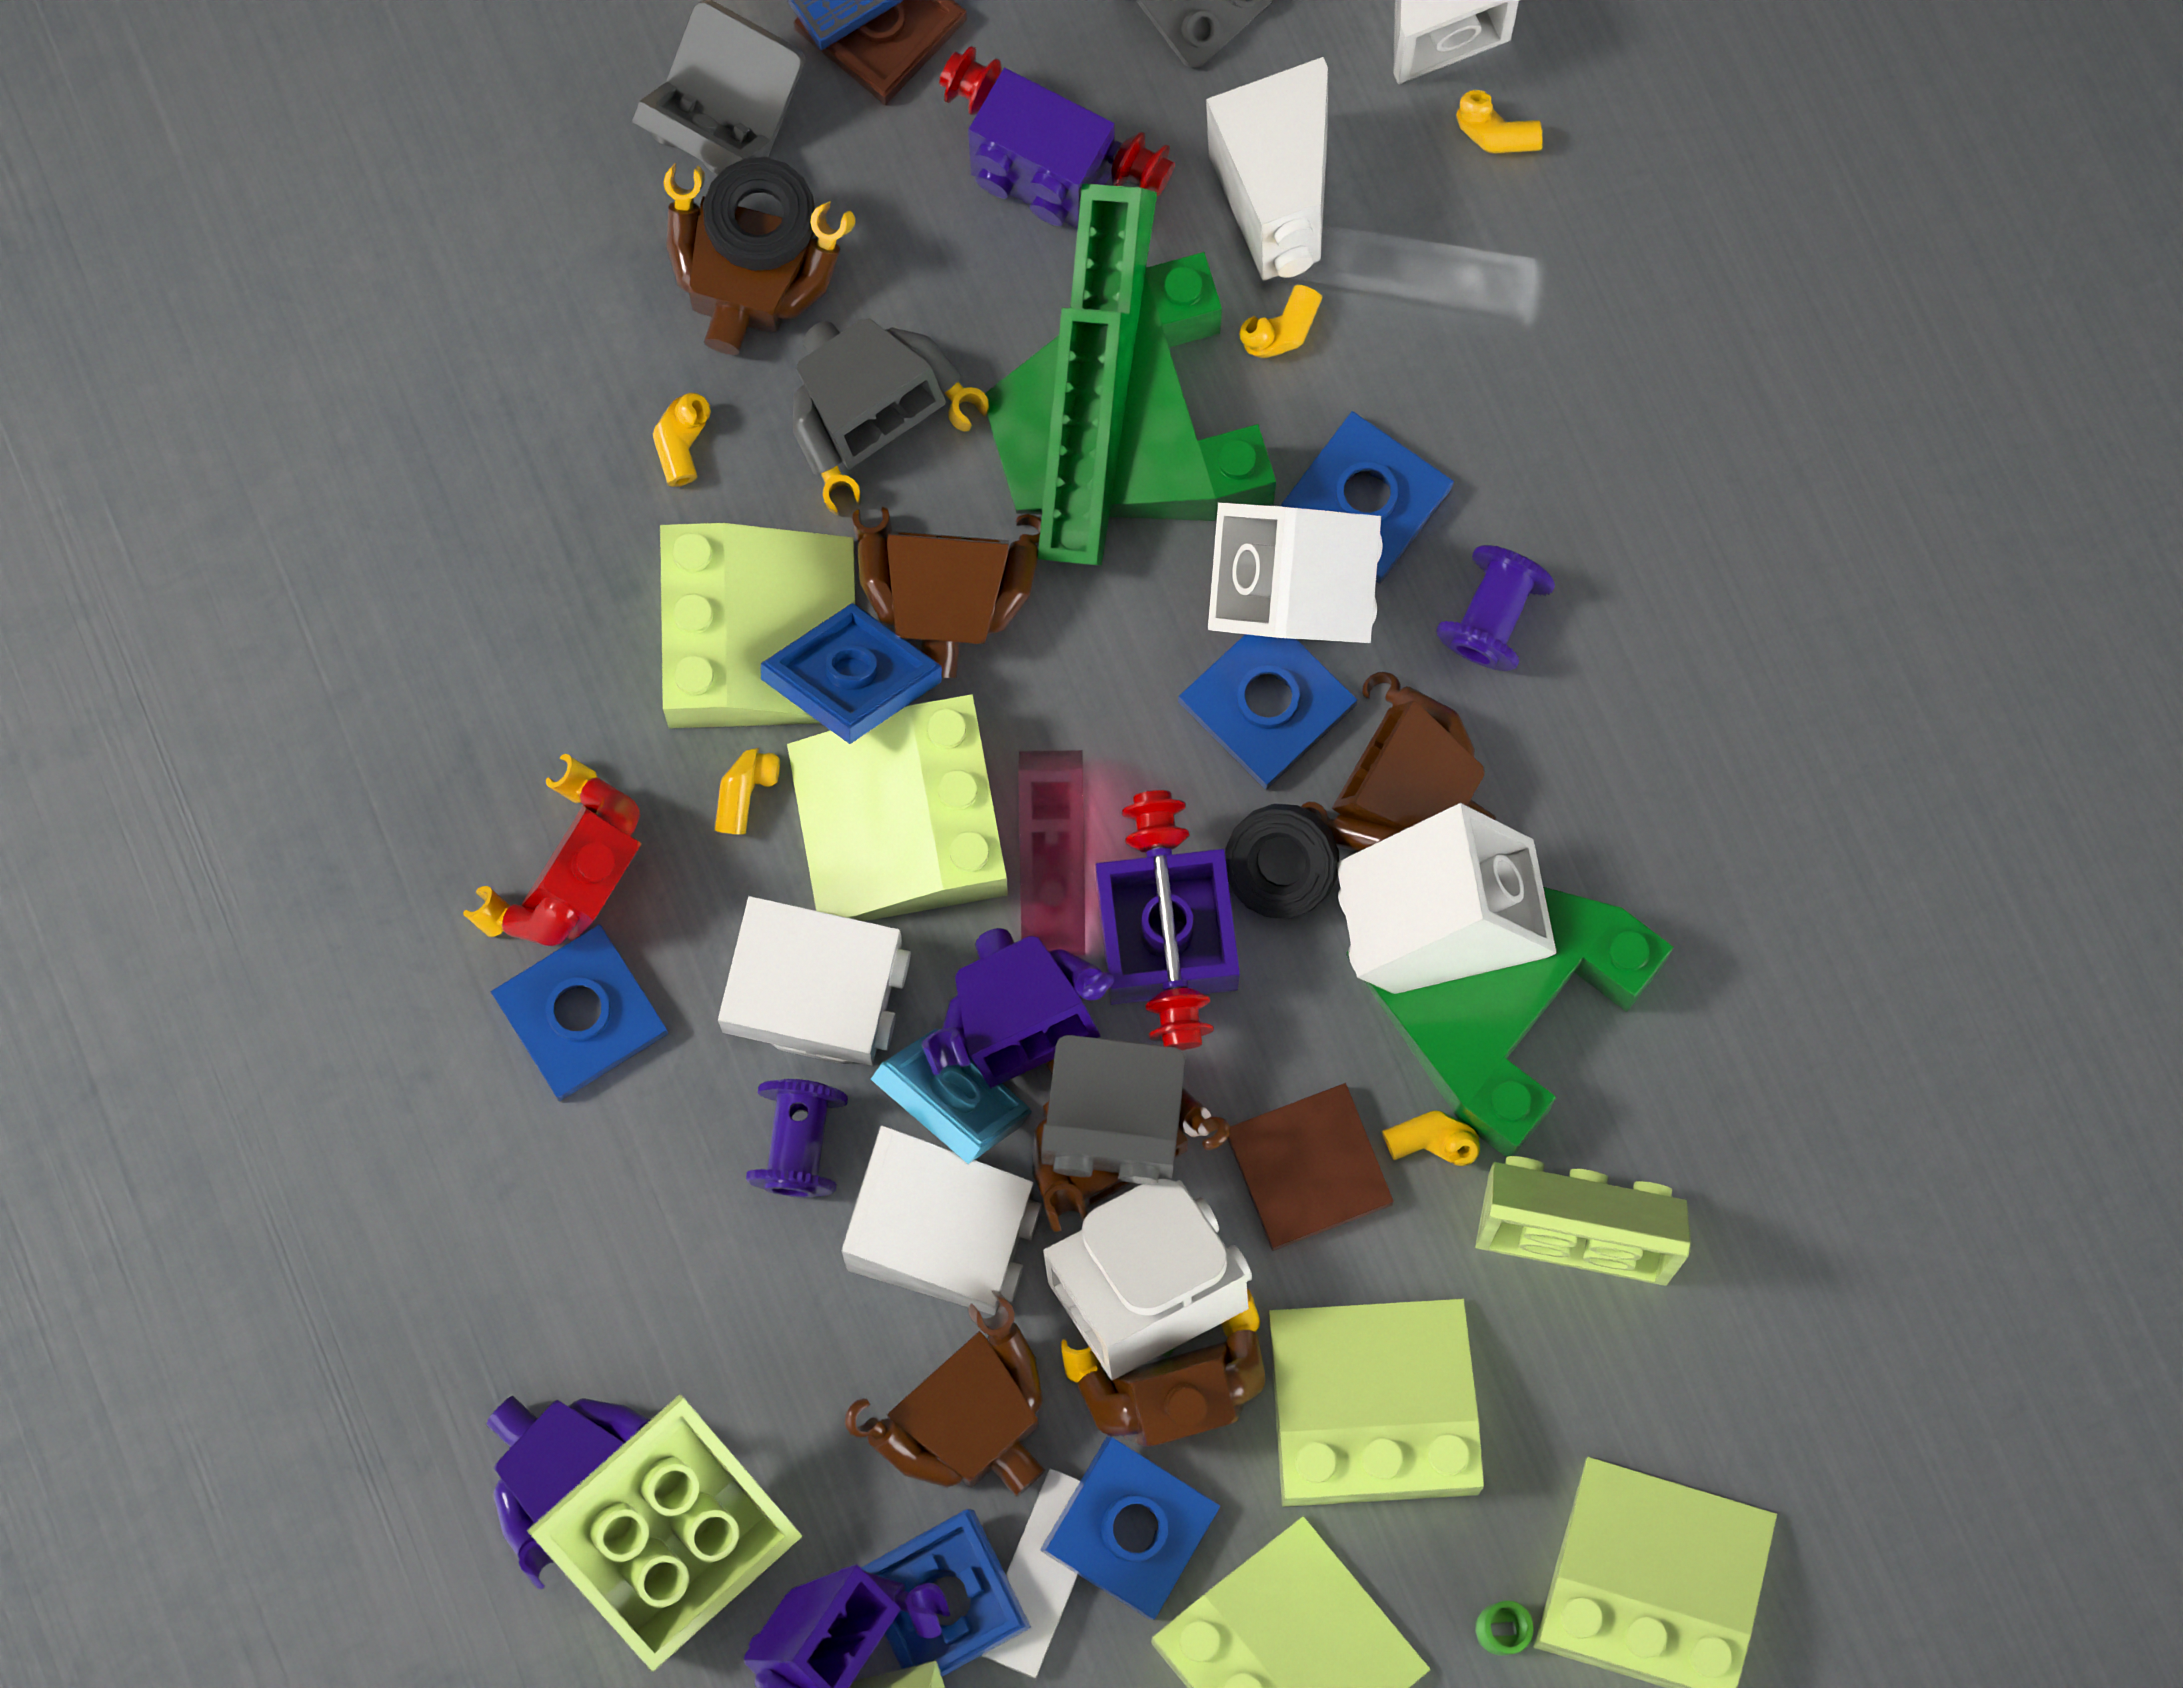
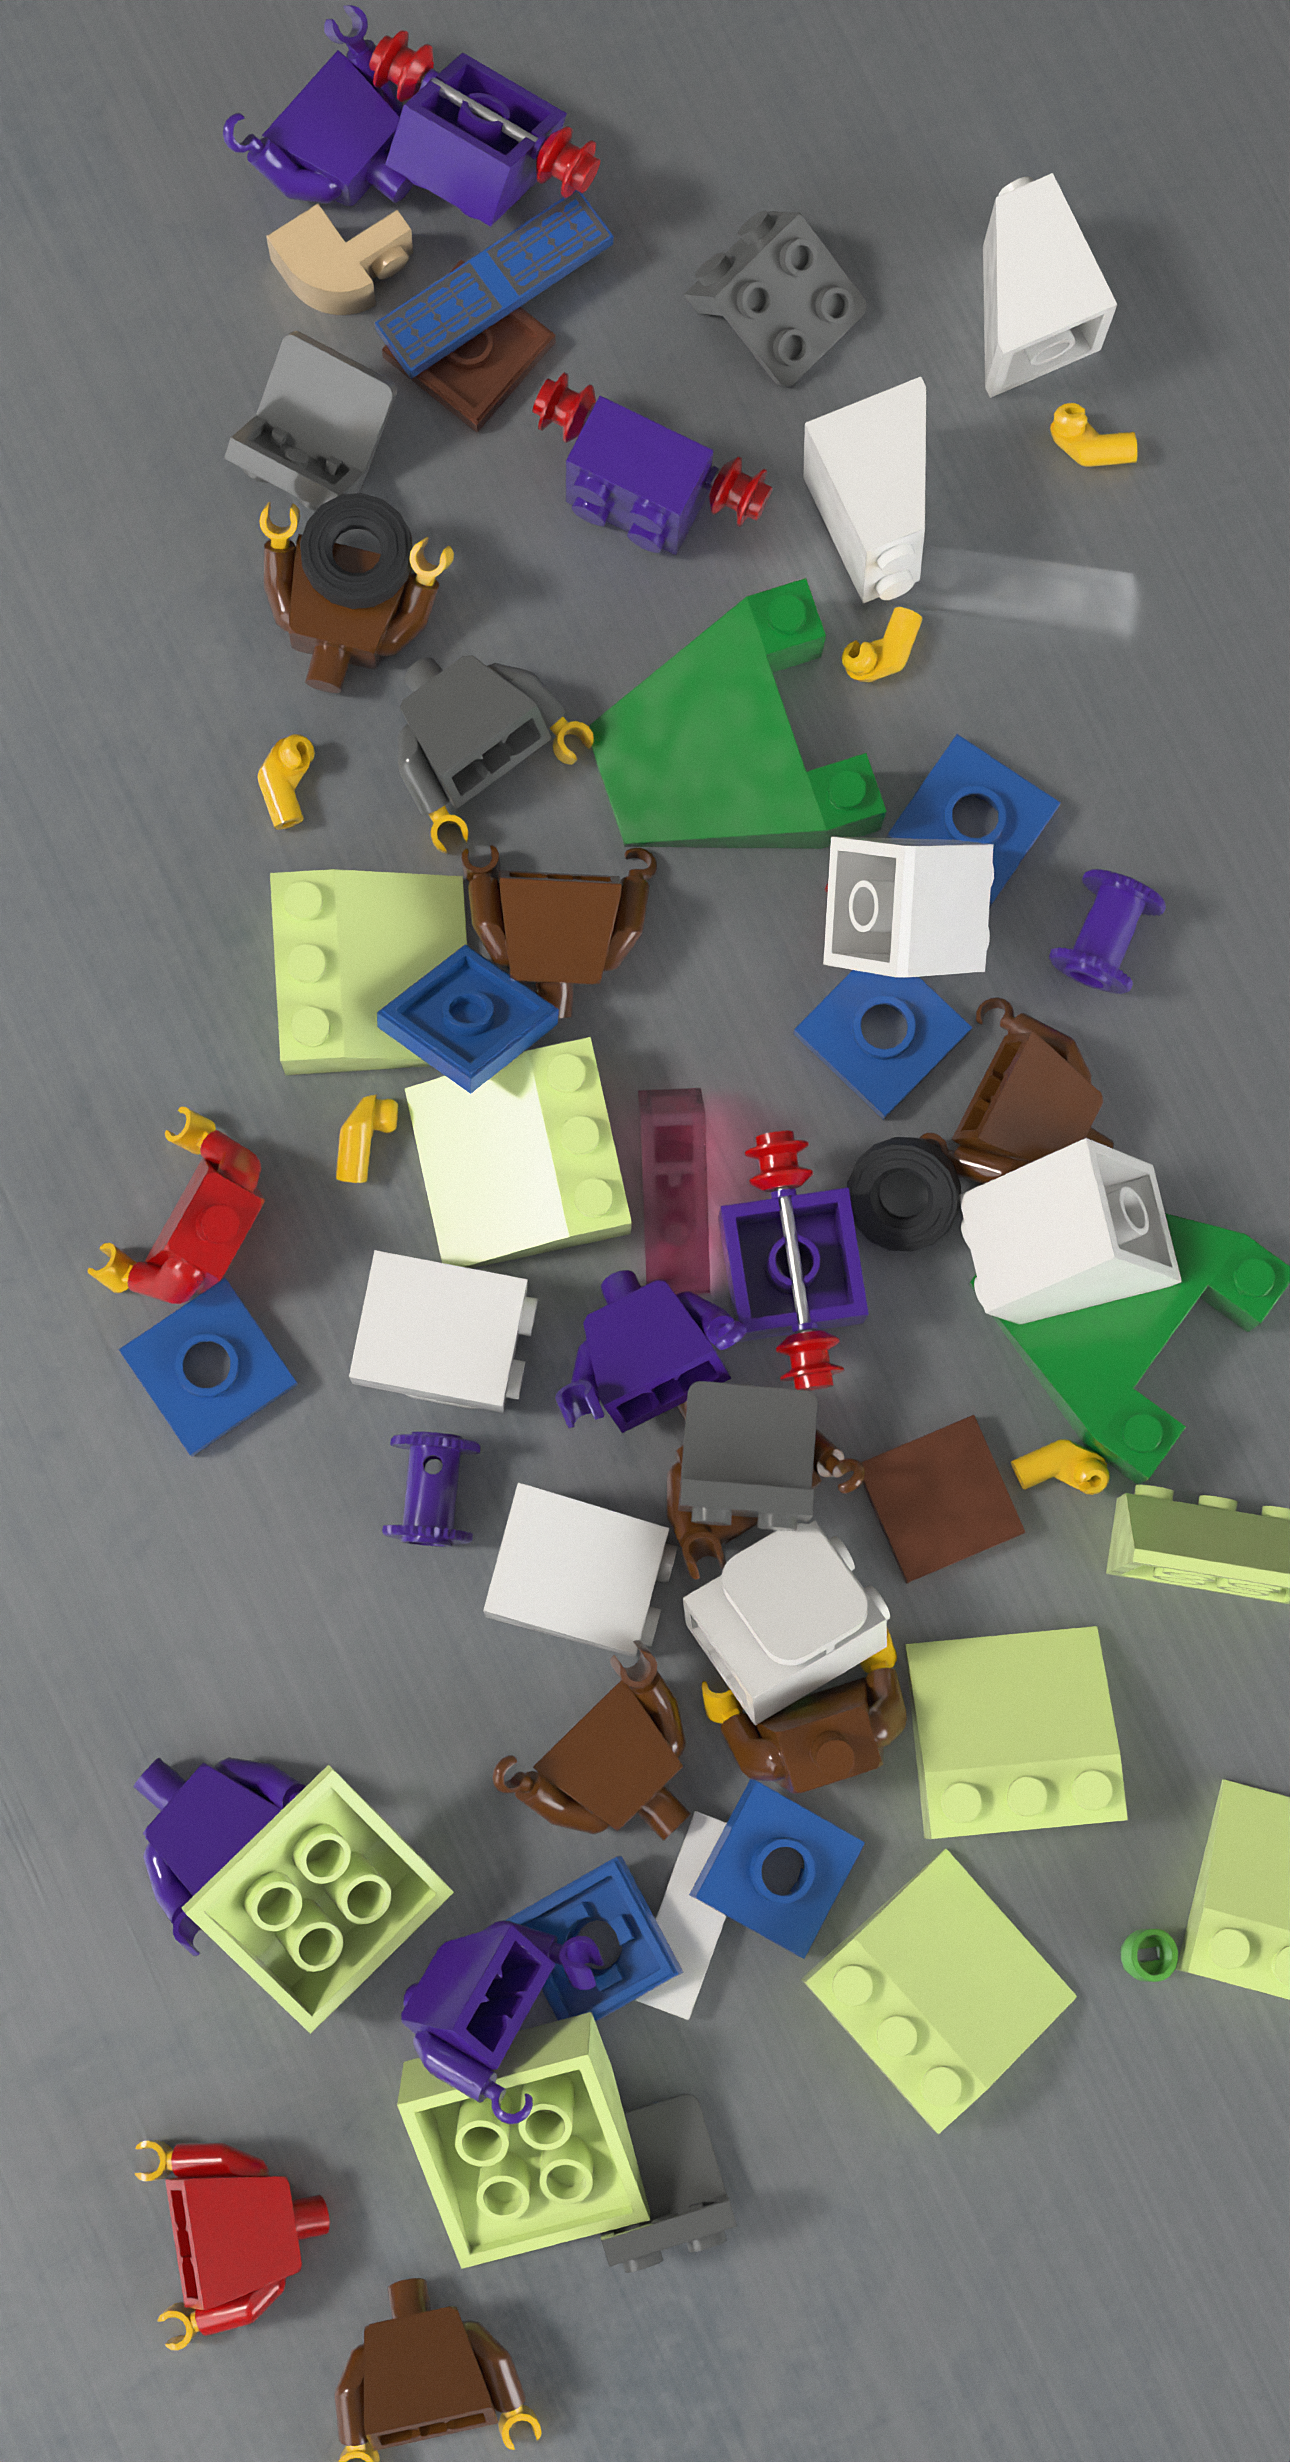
camera: 10 degrees left, 5 degrees up
medium azure tile [871,1028,1032,1164] -> none
green slope [1038,183,1157,566] -> none

